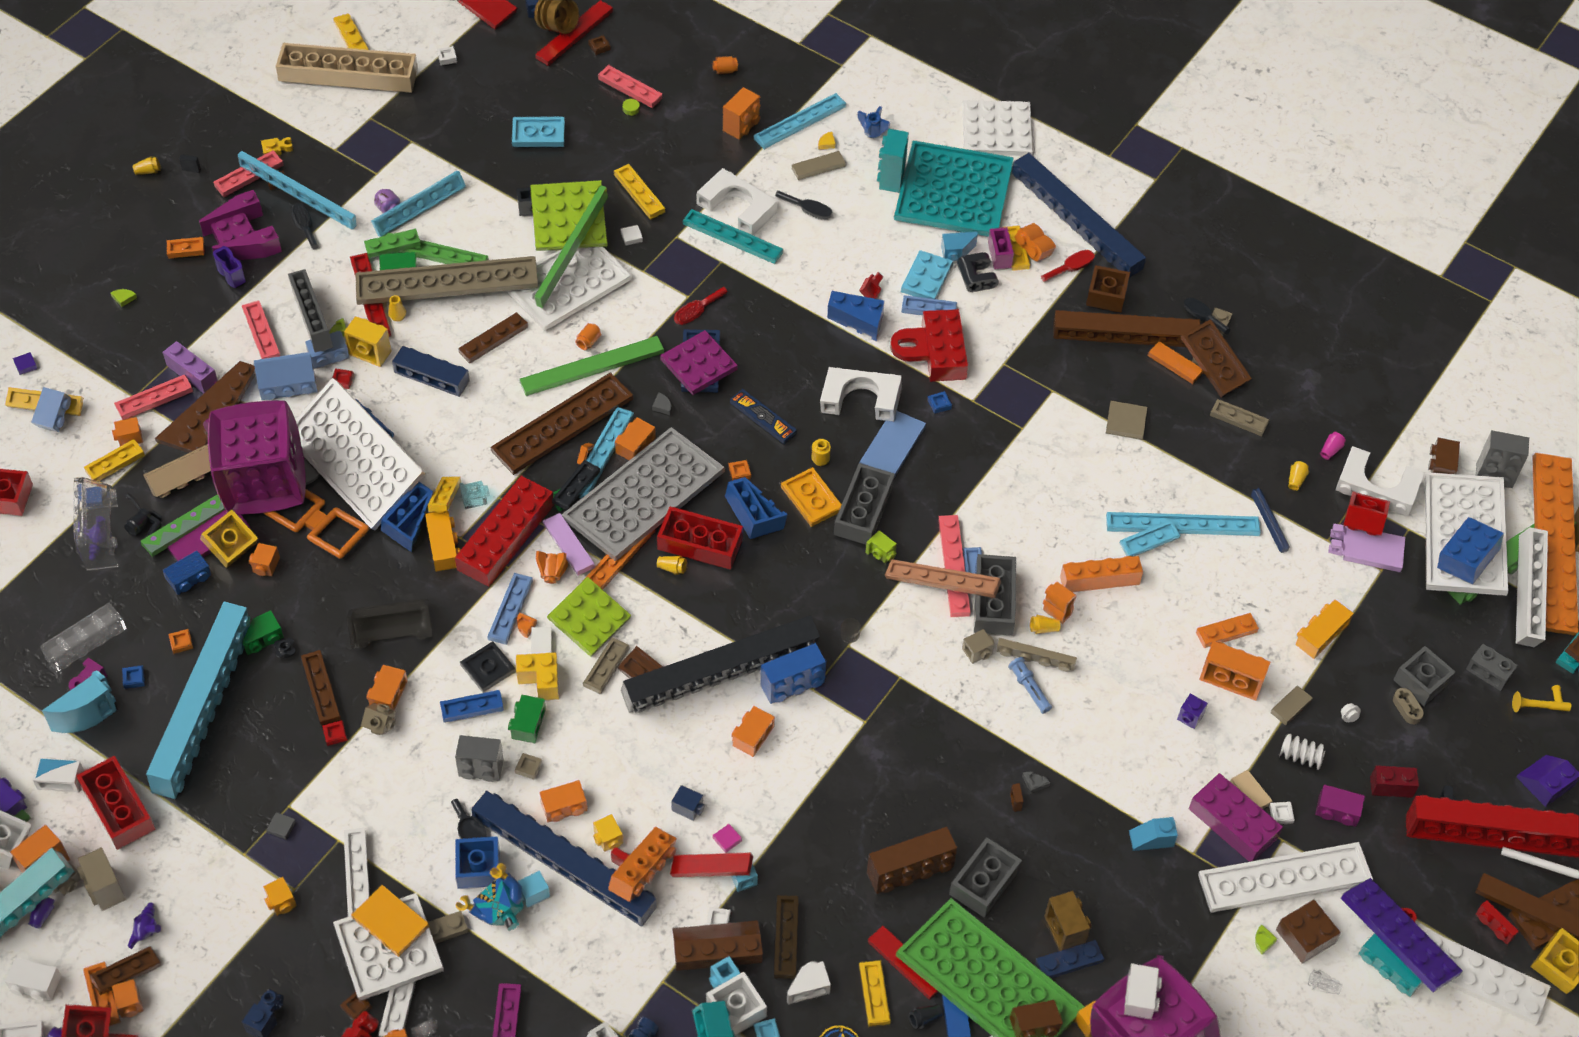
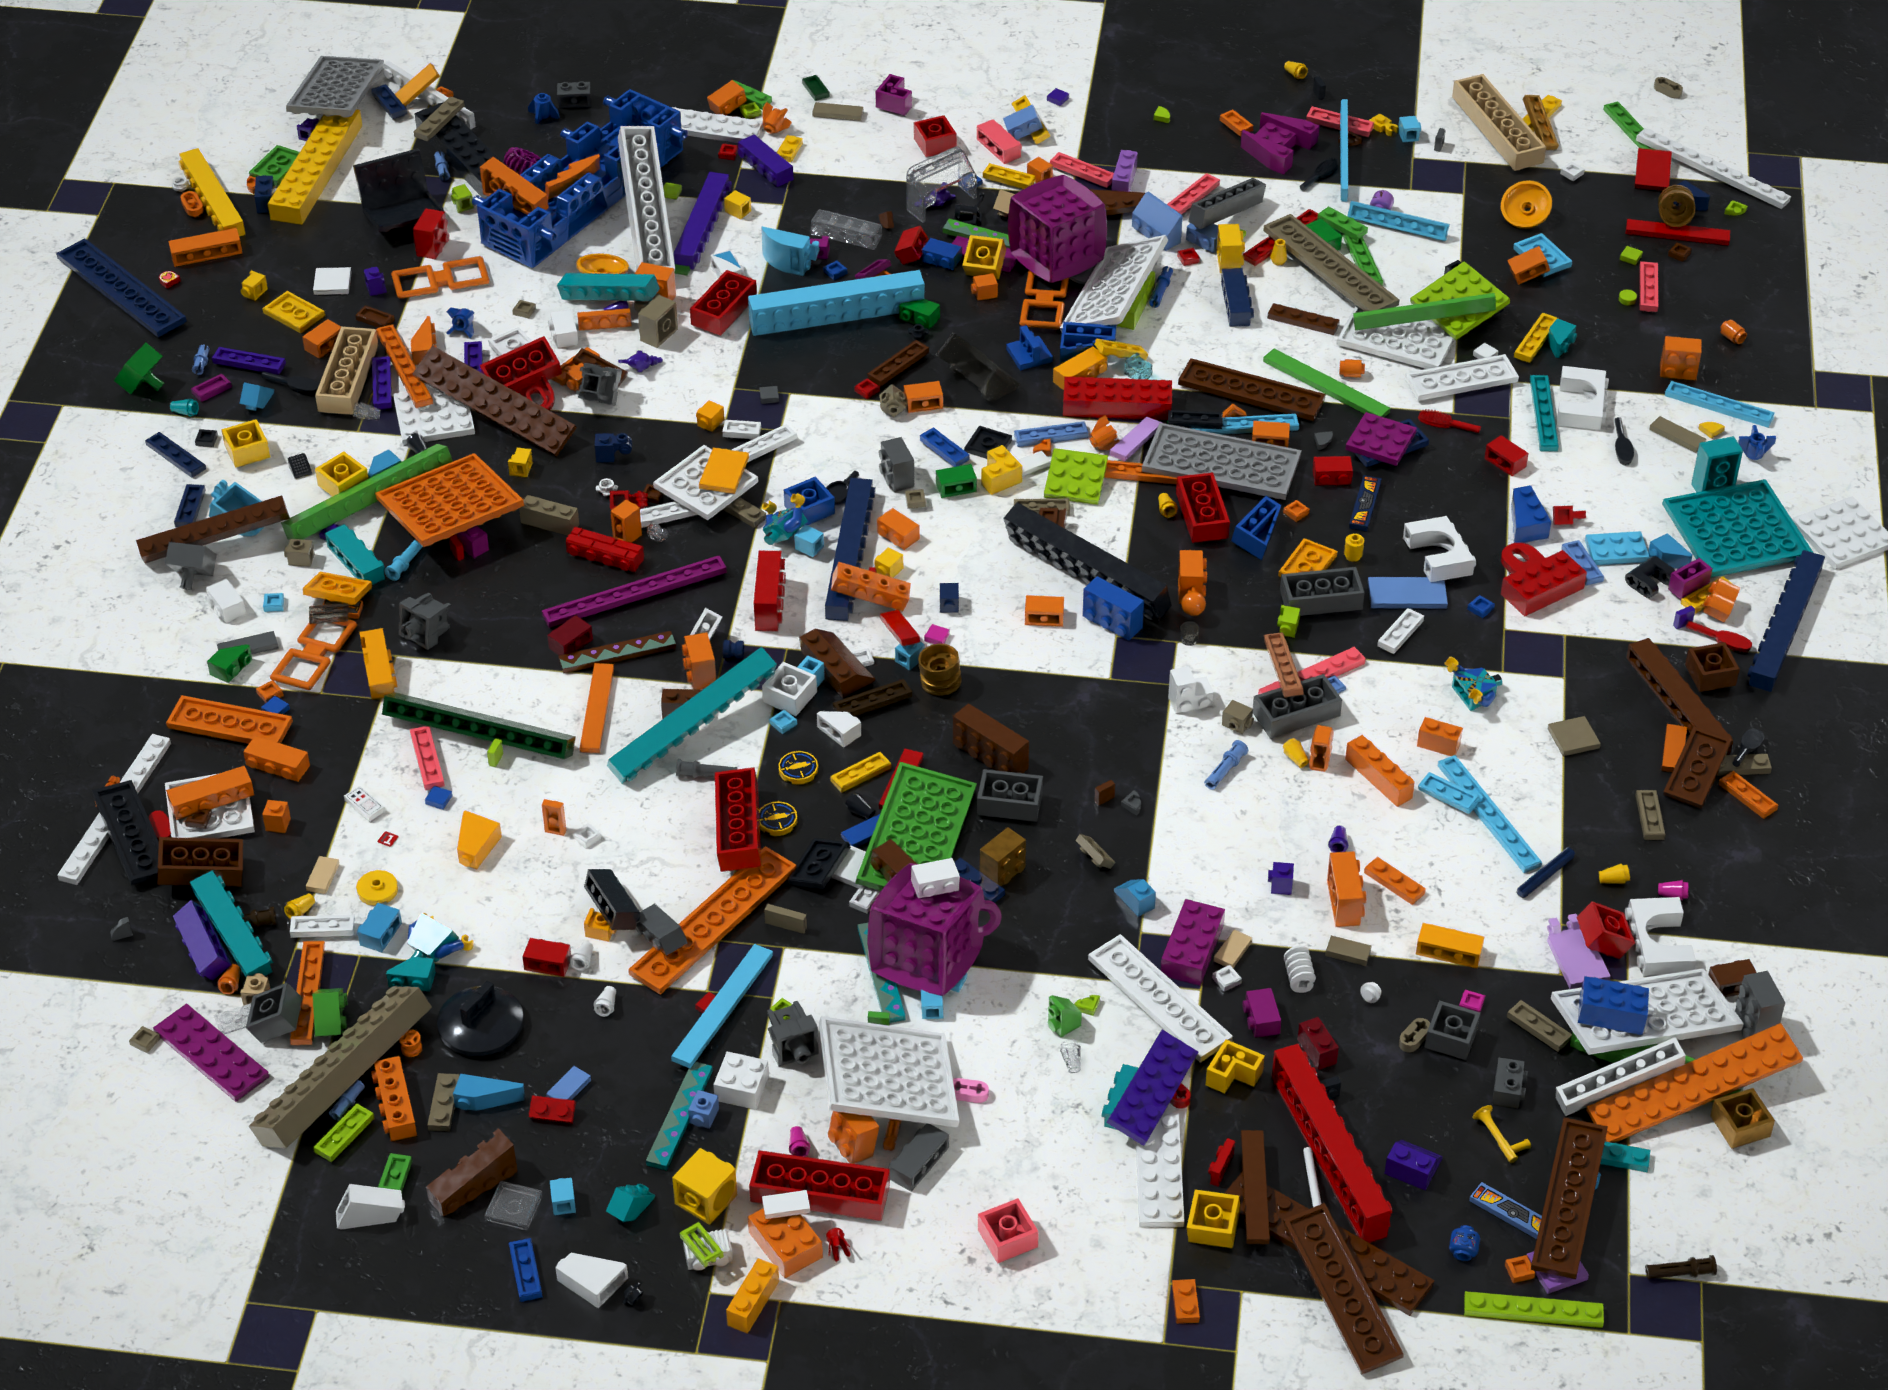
camera: 65 degrees right, 10 degrees down
dark purple brick [213,246,246,288] -> none
dark tan plate [996,638,1077,672] -> none
reddish brown brick [1276,899,1341,964] -> none
none -> dark grey piece [576,363,622,405]
none -> orange plate [577,308,631,330]
none -> white plate [722,420,761,439]
none -> red brick [754,550,786,631]
none -> magenta tile [855,259,891,280]
none -> reddish brown tile [879,211,894,228]
none -> red brick [894,226,929,264]
none -> pearl gold wheel [918,643,962,696]
none -> coral brick [977,119,1022,164]
none -> blue bracket [1006,325,1053,370]
none -> bright green slope [1047,995,1082,1037]
none -> dark tan plate [1076,834,1116,869]
none -> white brick [1168,666,1214,714]
none -> orange brick [1178,550,1207,616]
none -> yellow brick [1205,1039,1265,1093]
none -> red brick [1312,456,1353,485]
none -> dark purple cone [1328,825,1349,852]
none -> white plate [1377,608,1424,654]
none -> medium azure brick [1398,116,1421,142]
none -> white plate [1405,354,1519,401]
none -> orange brick [1417,717,1463,756]
none -> dark grey tile [1434,128,1446,152]
none -> torso [1444,657,1502,711]
none -> dark pink tile [1459,990,1486,1012]
none -> red brick [1484,435,1529,476]
none -> light orange dish [1501,181,1552,229]
none -> orange brick [1507,246,1550,285]
none -> dark tan plate [1507,1000,1572,1052]
none -> pearl gold plate [1522,95,1559,150]
none -> teal slope [1547,318,1577,358]
none -> lime tile [1620,246,1643,265]
none -> dark purple tile [1673,606,1695,629]
none -> orange tile [1719,771,1778,819]

